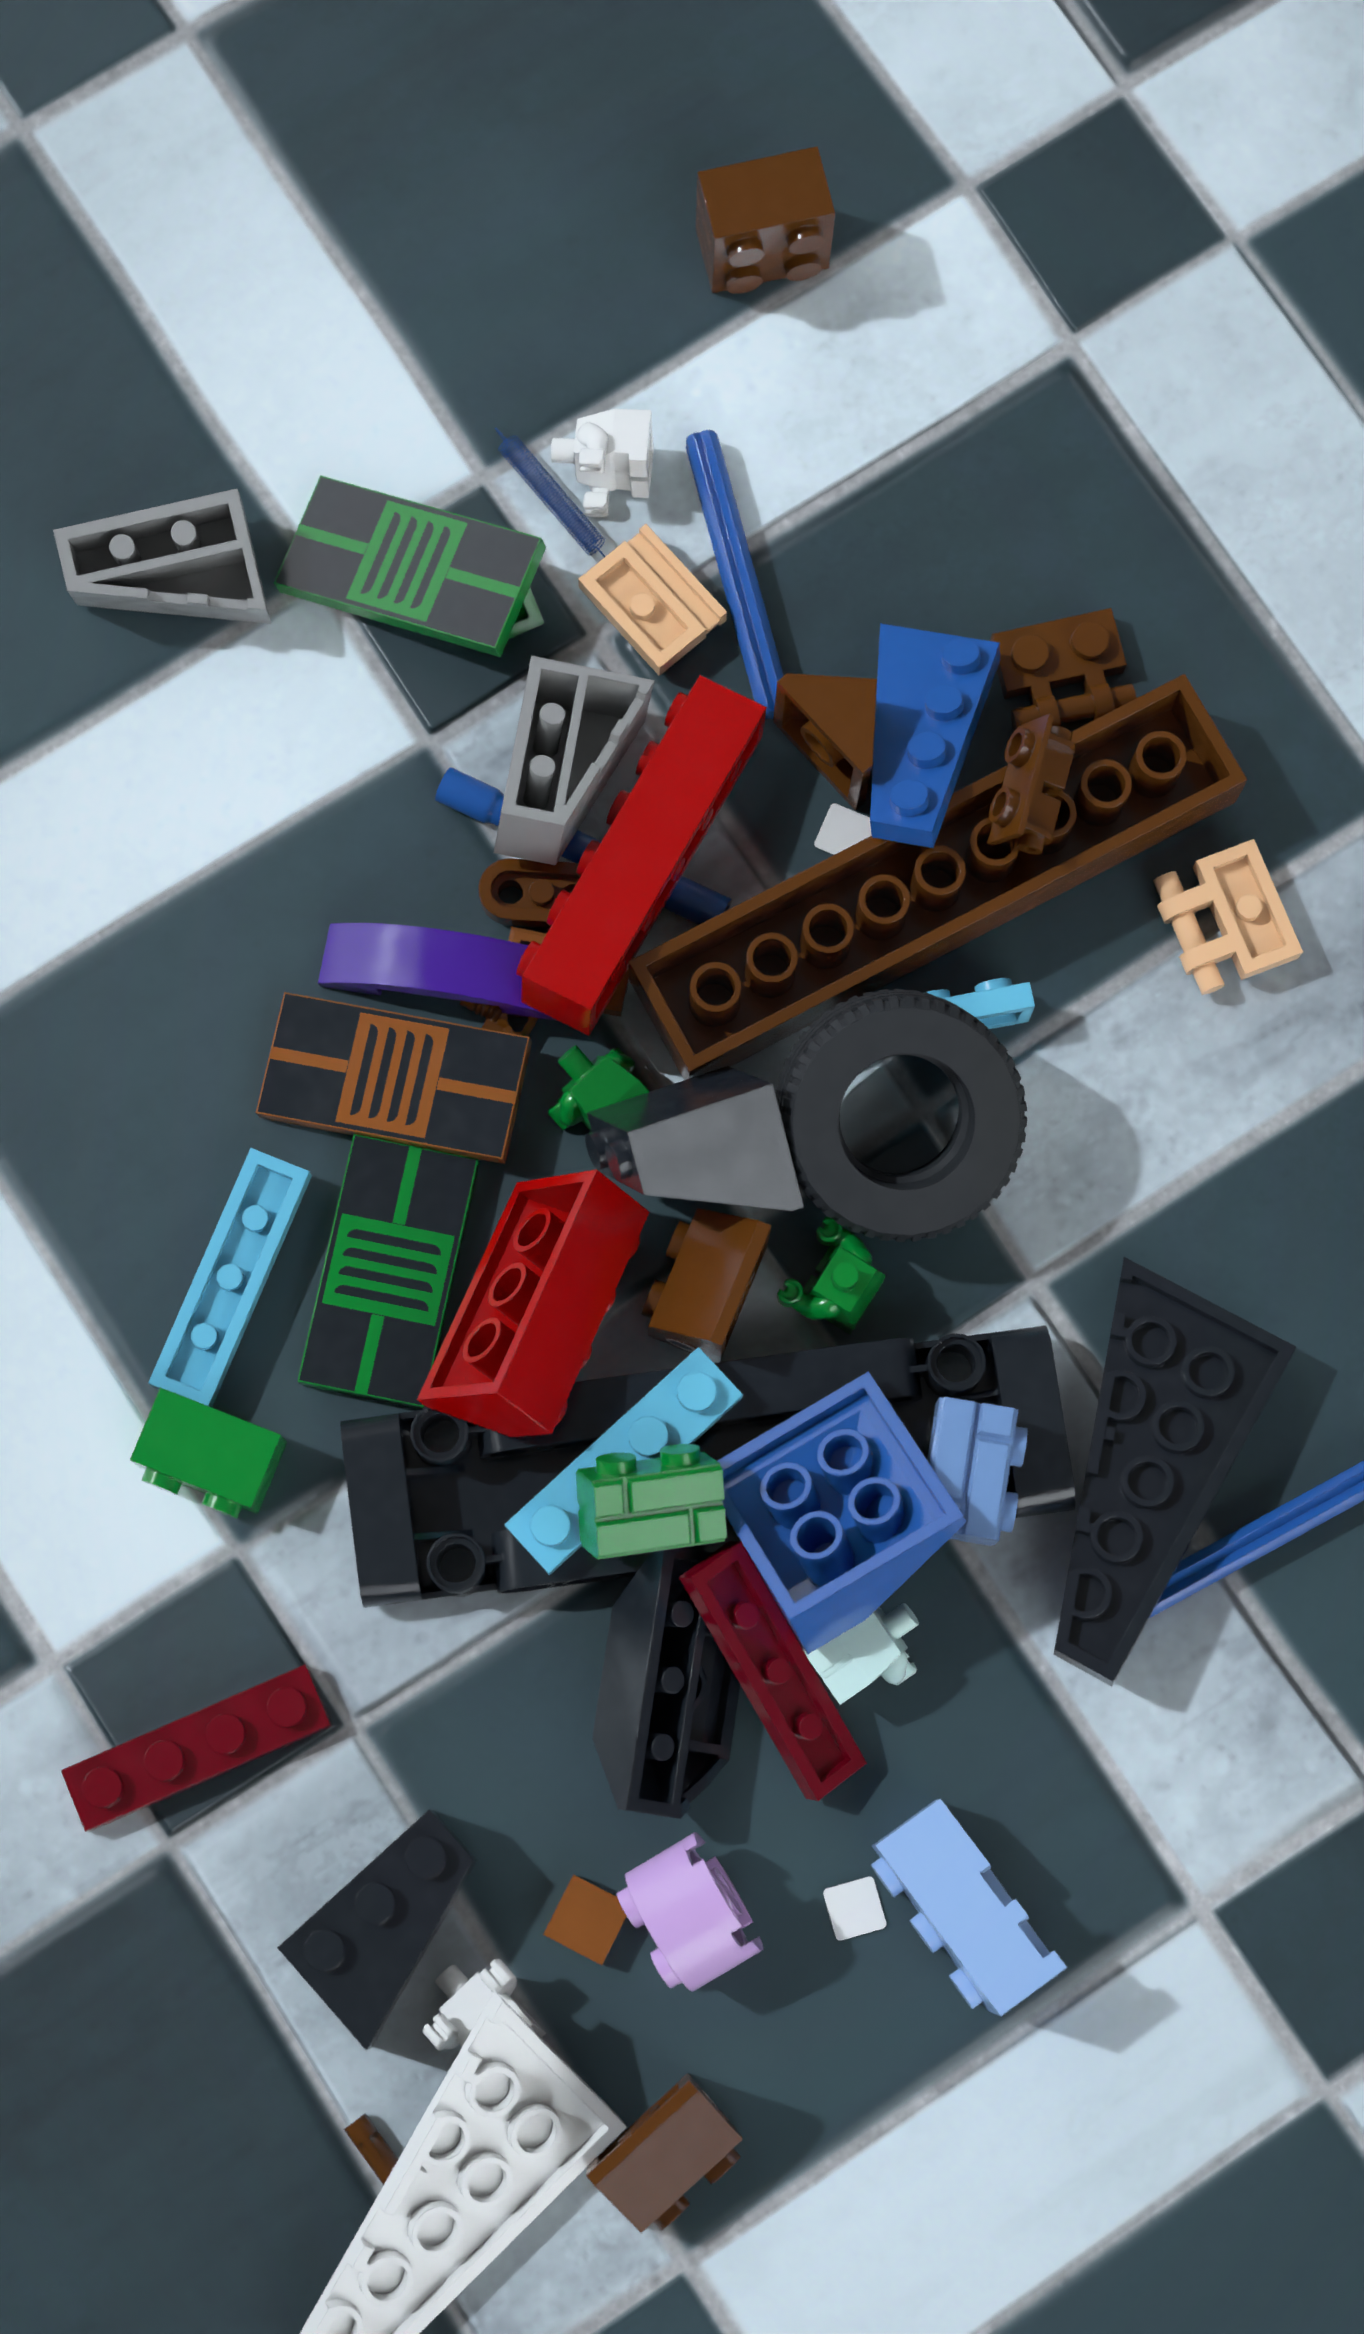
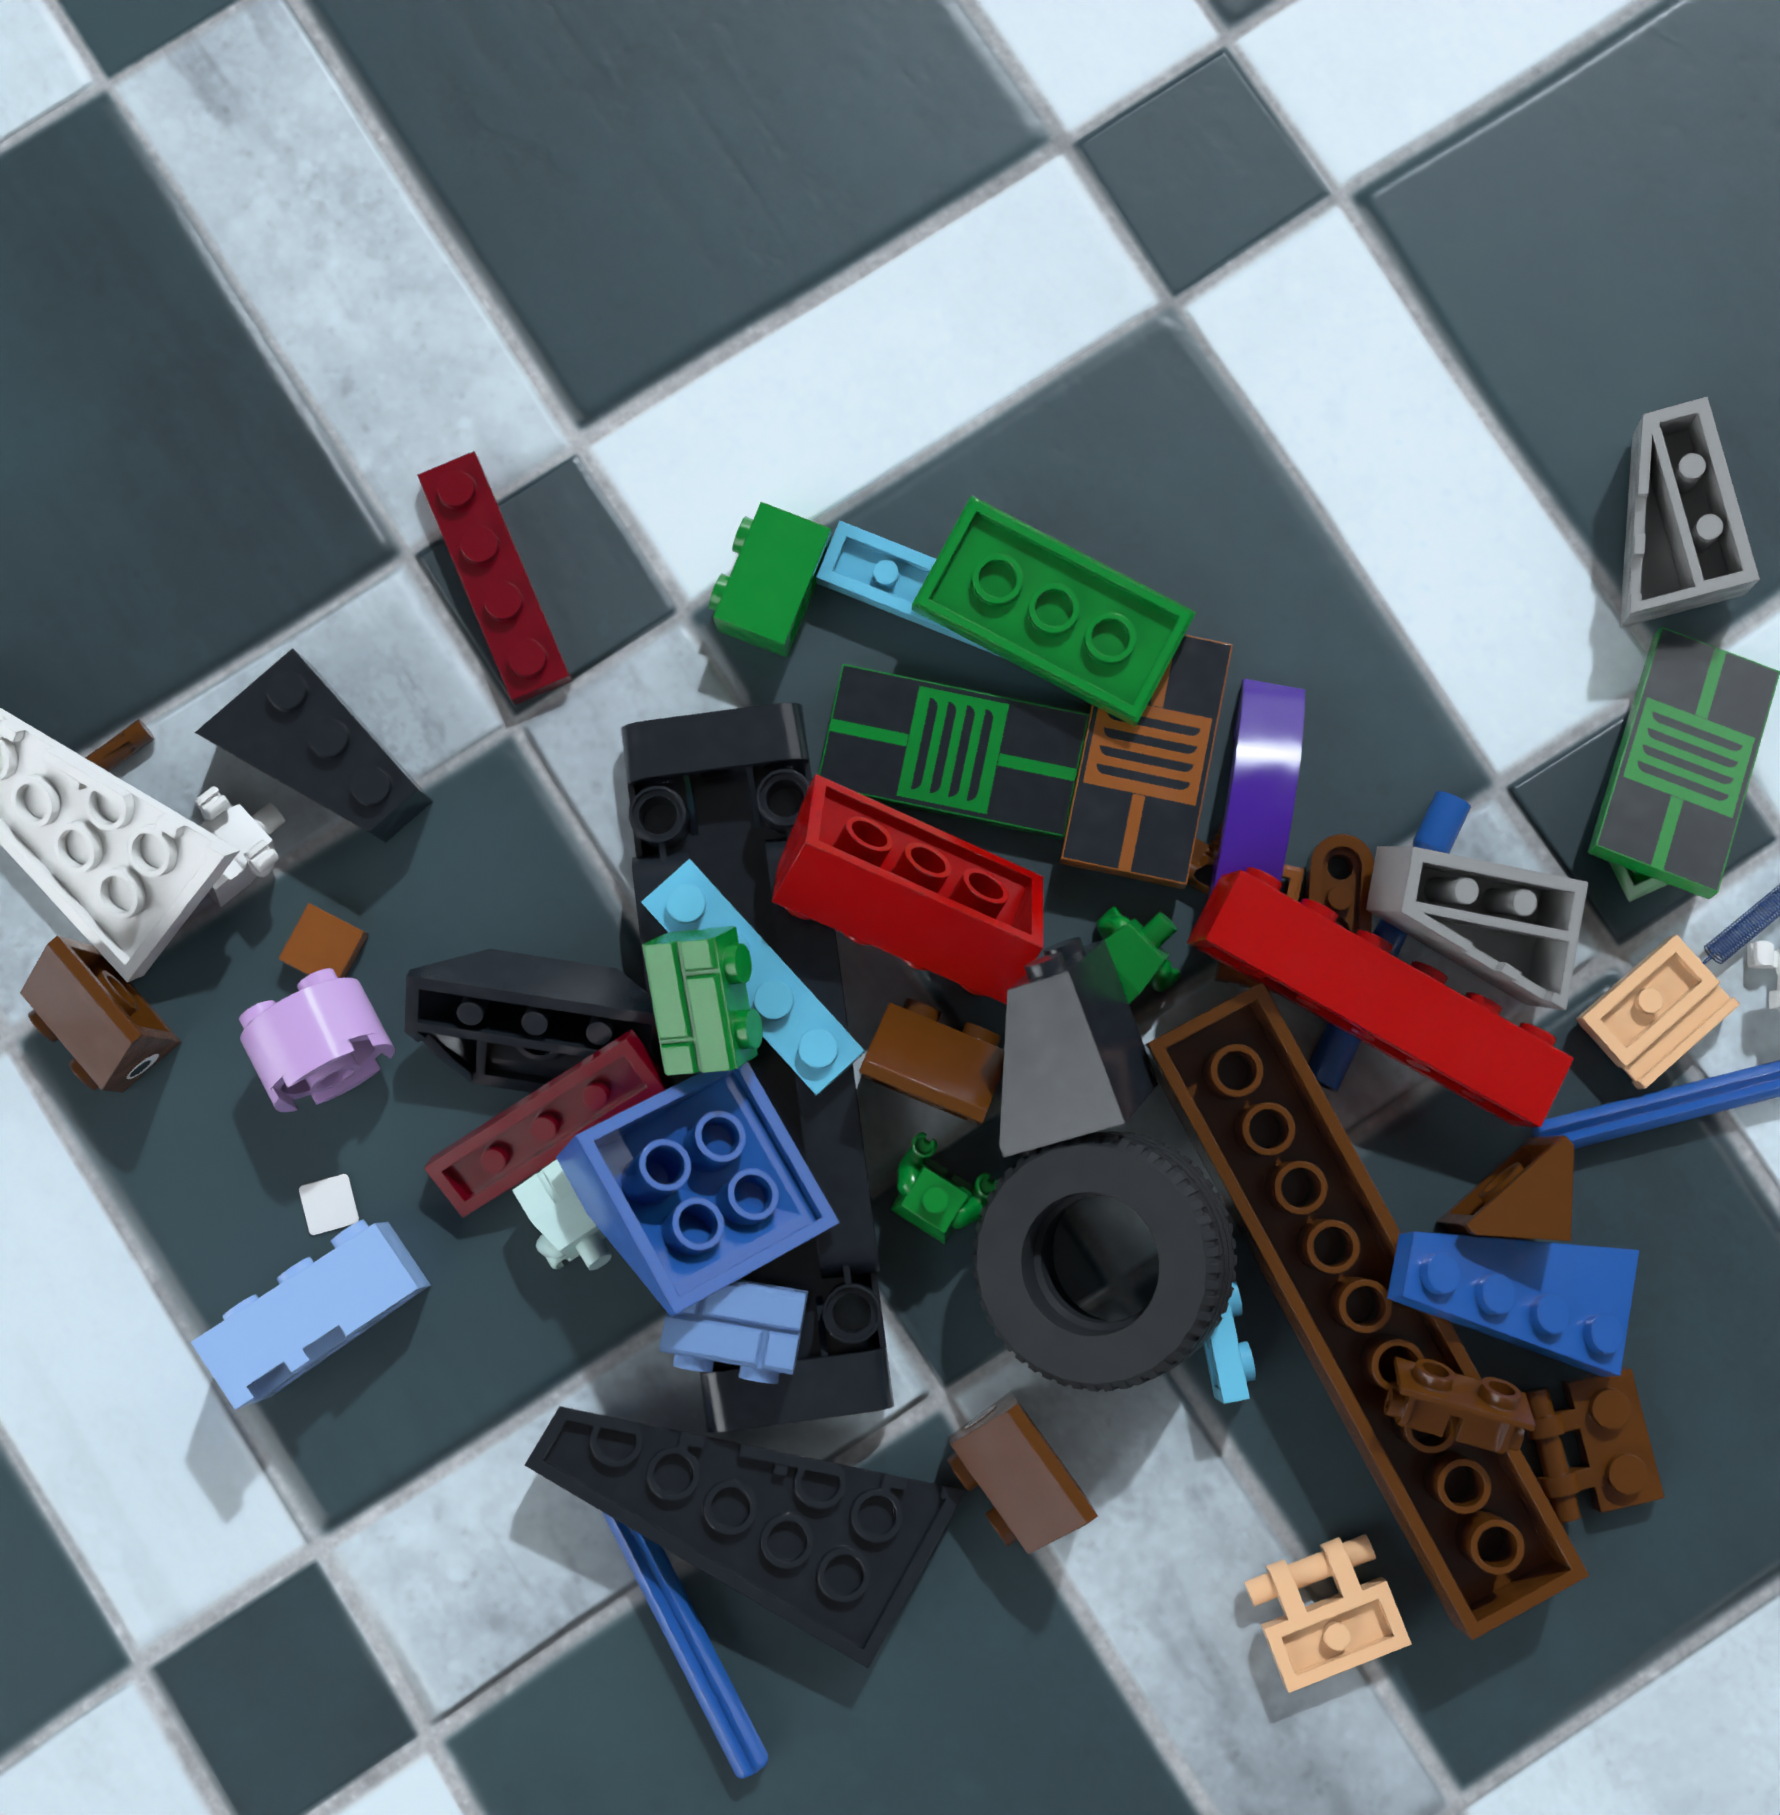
camera: 95 degrees right, 5 degrees up
white sticker [814,803,872,855] -> none
none -> green tile [912,495,1196,727]
none -> reddish brown slope [946,1391,1098,1554]

